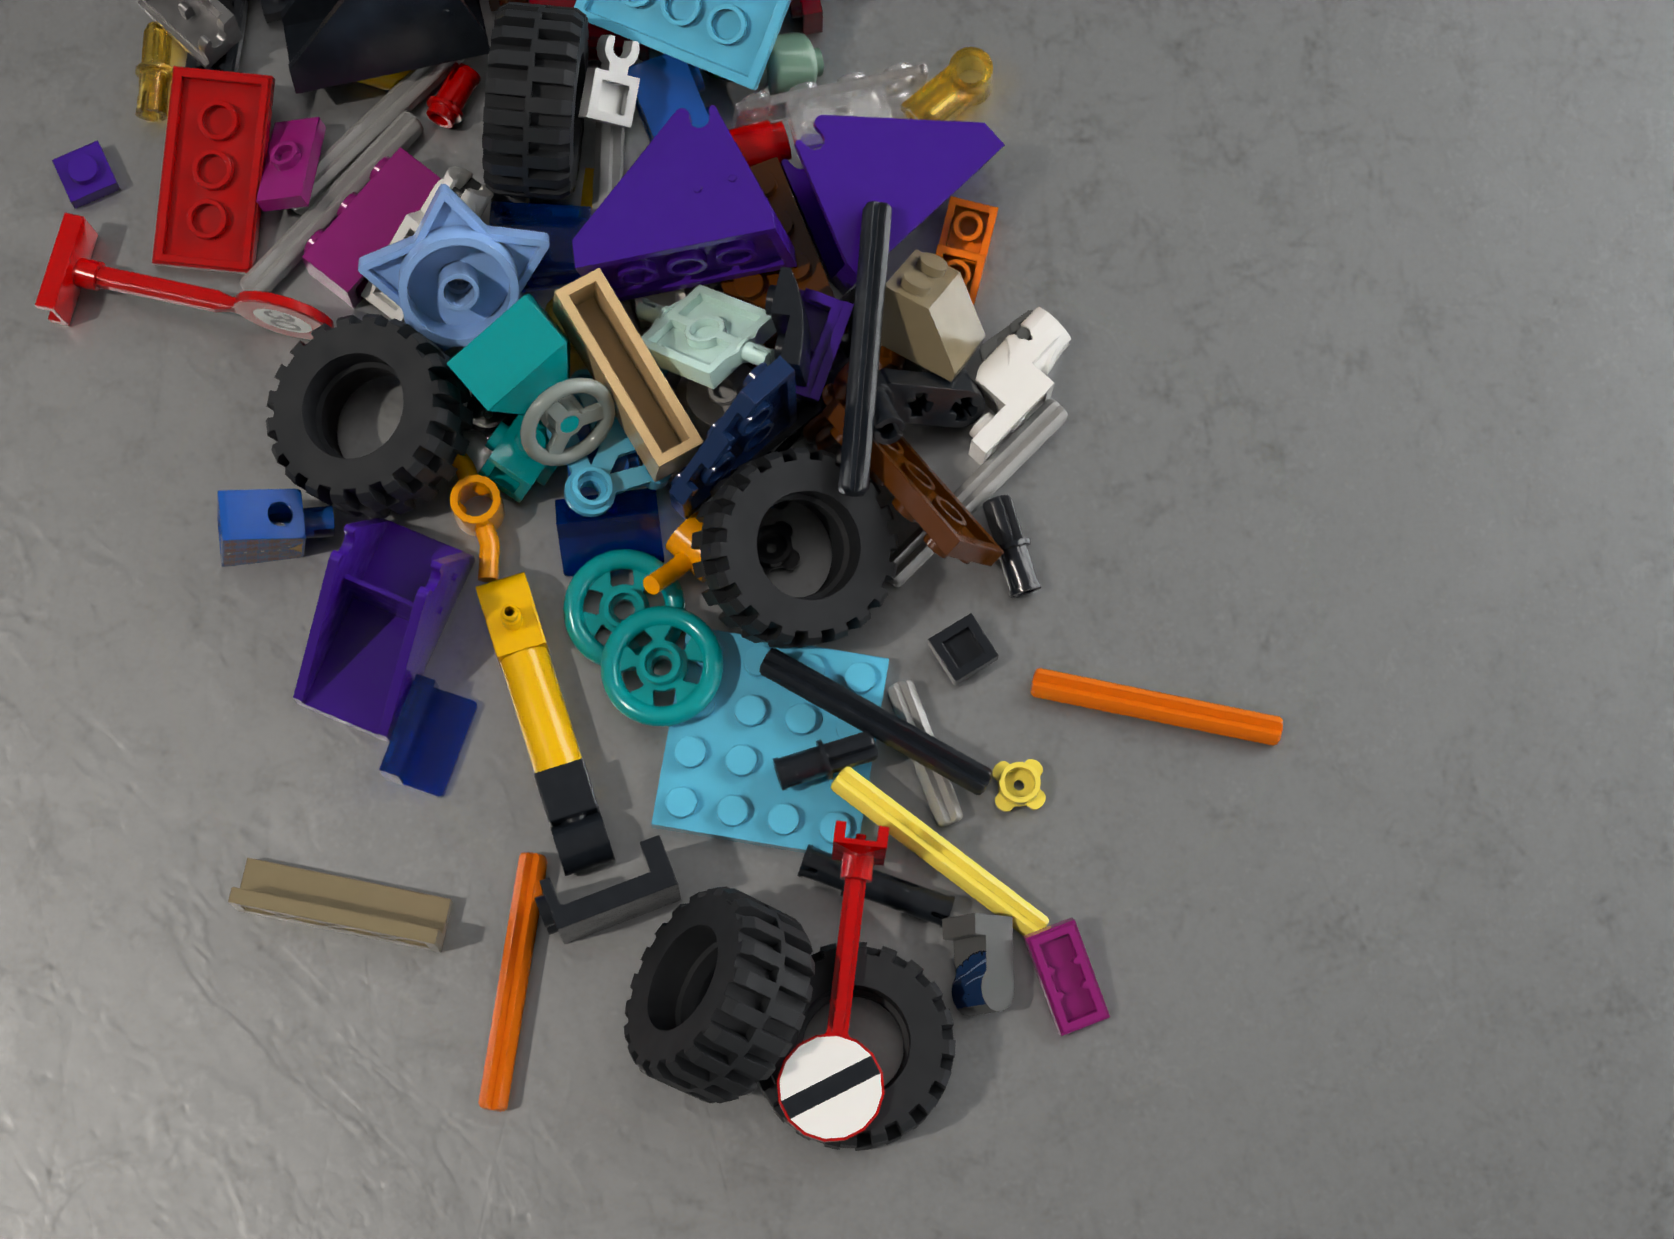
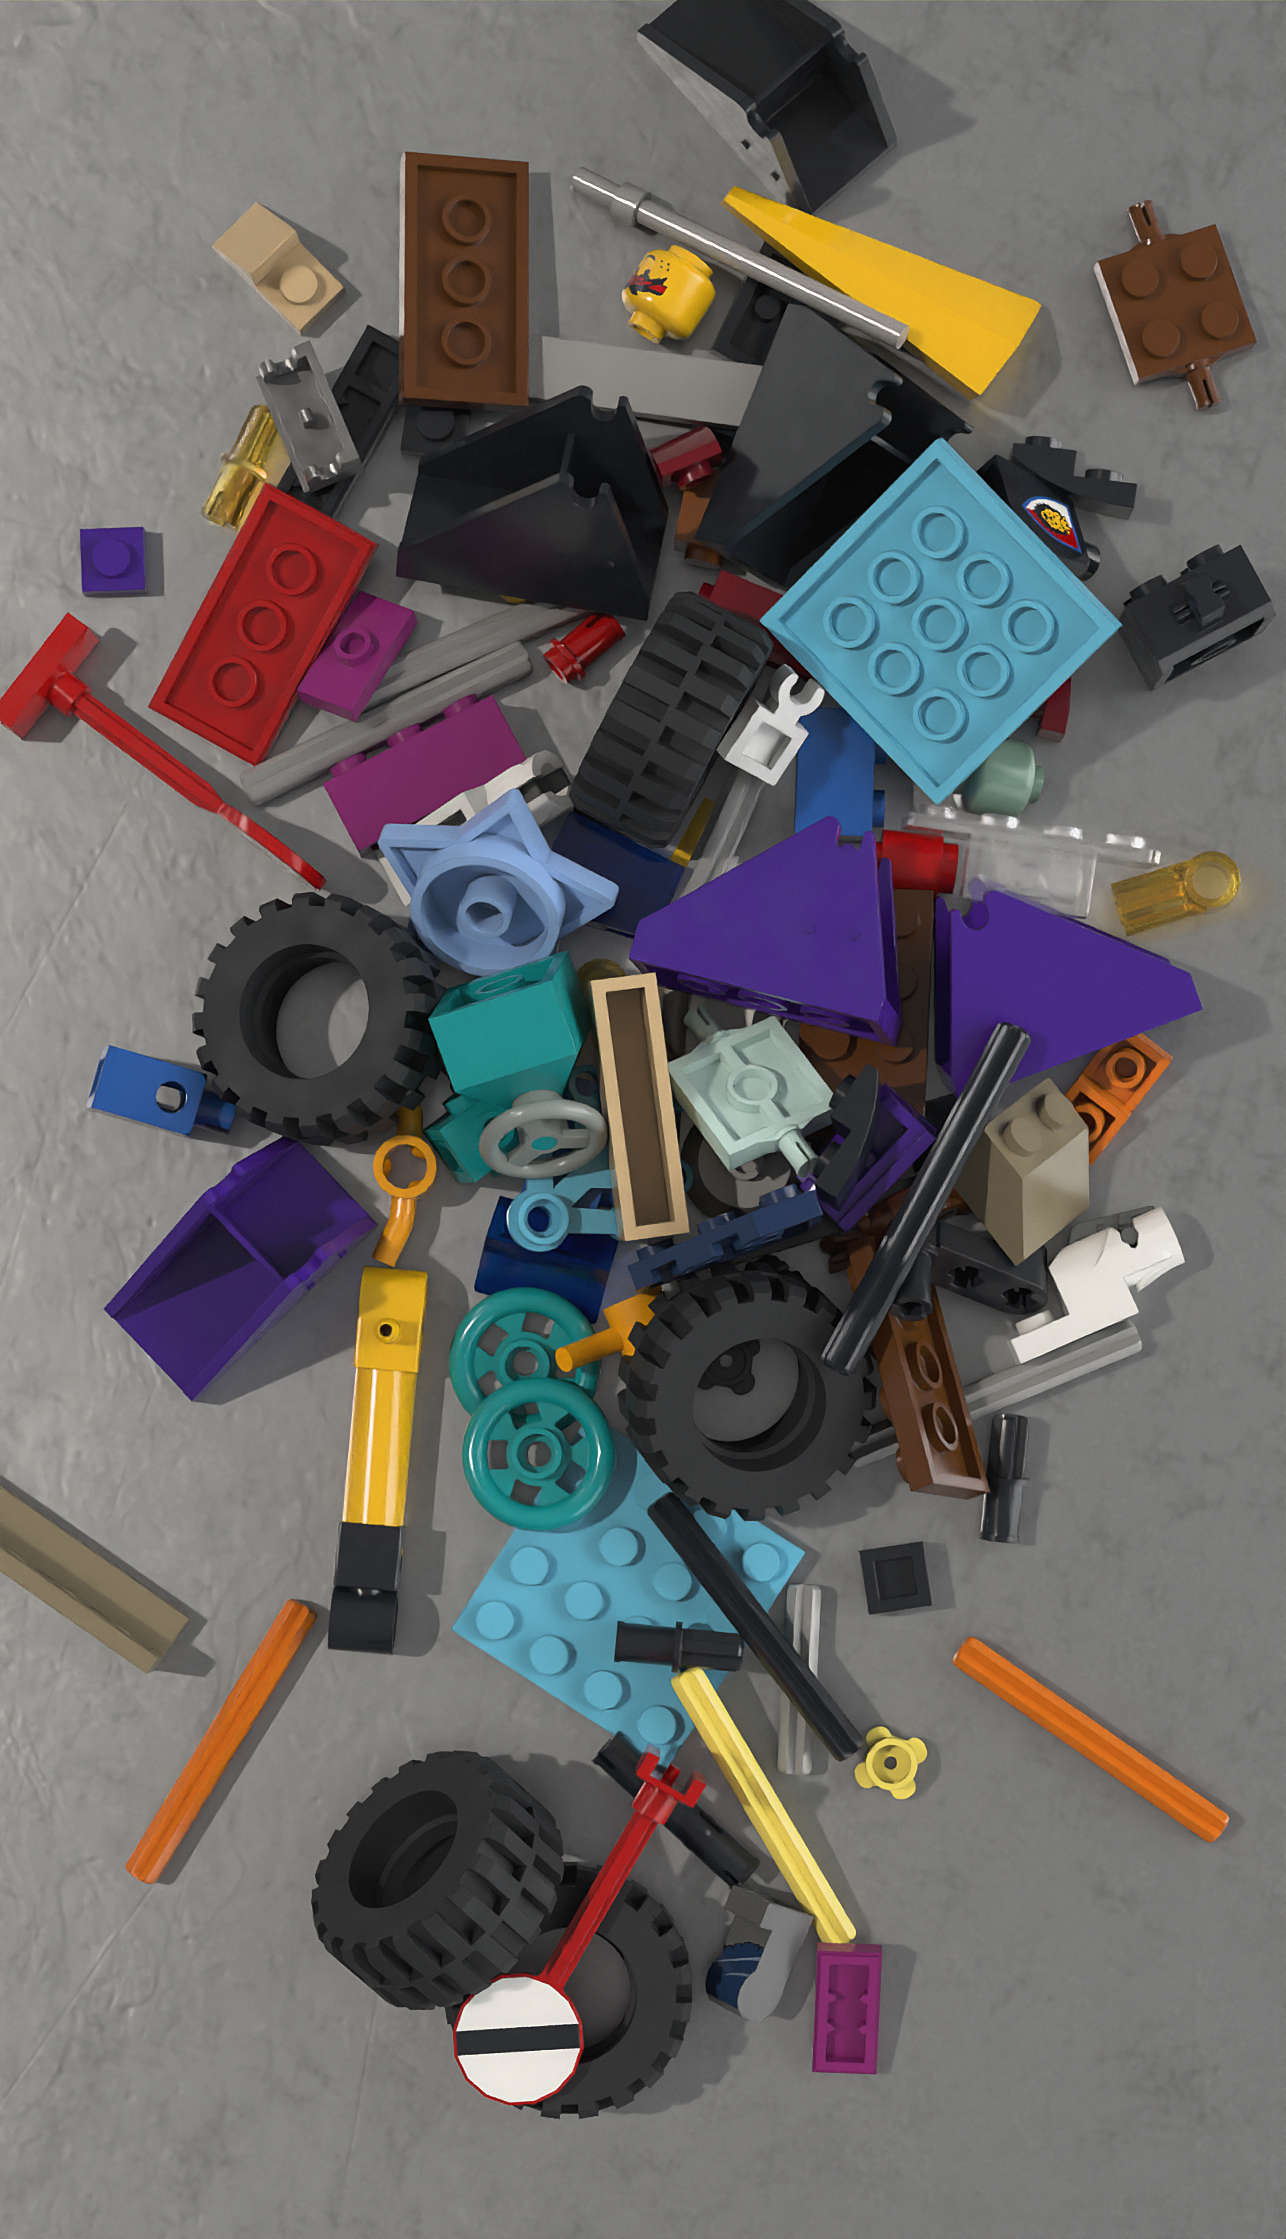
camera: 30 degrees right, 10 degrees up
clear blue panel [379,674,478,798] -> none
black panel [535,835,681,945] -> none

